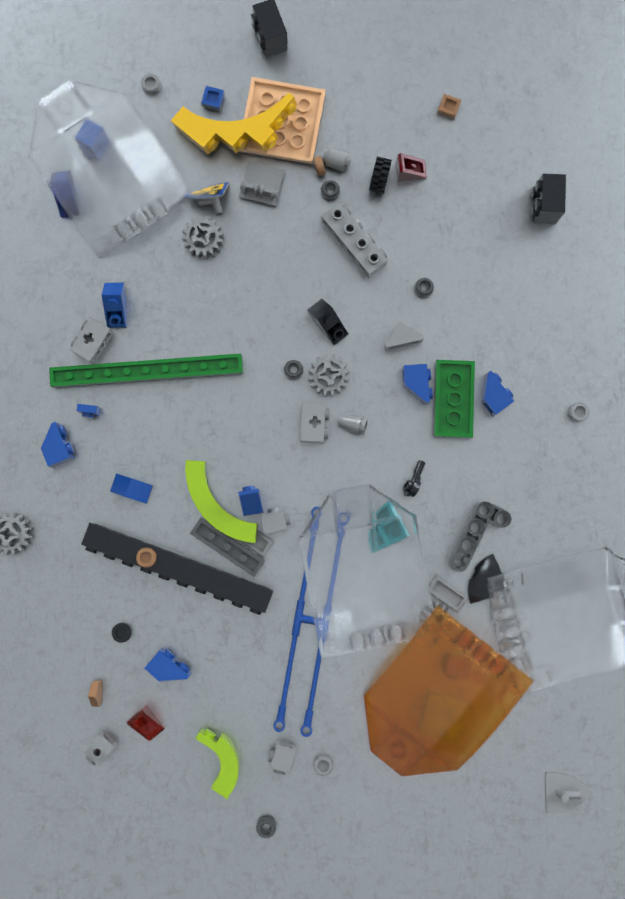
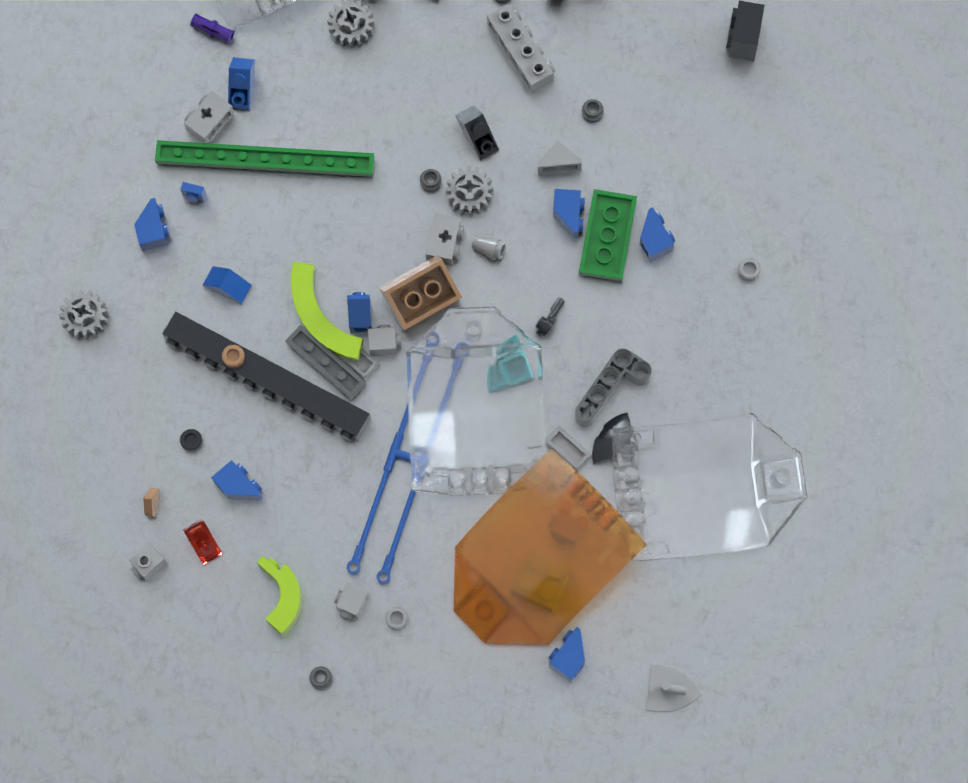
camera: 15 degrees right, 10 degrees down
none -> dark purple pin [190,13,235,43]
none -> medium nougat brick [379,255,462,330]
none -> blue slope [548,627,585,683]

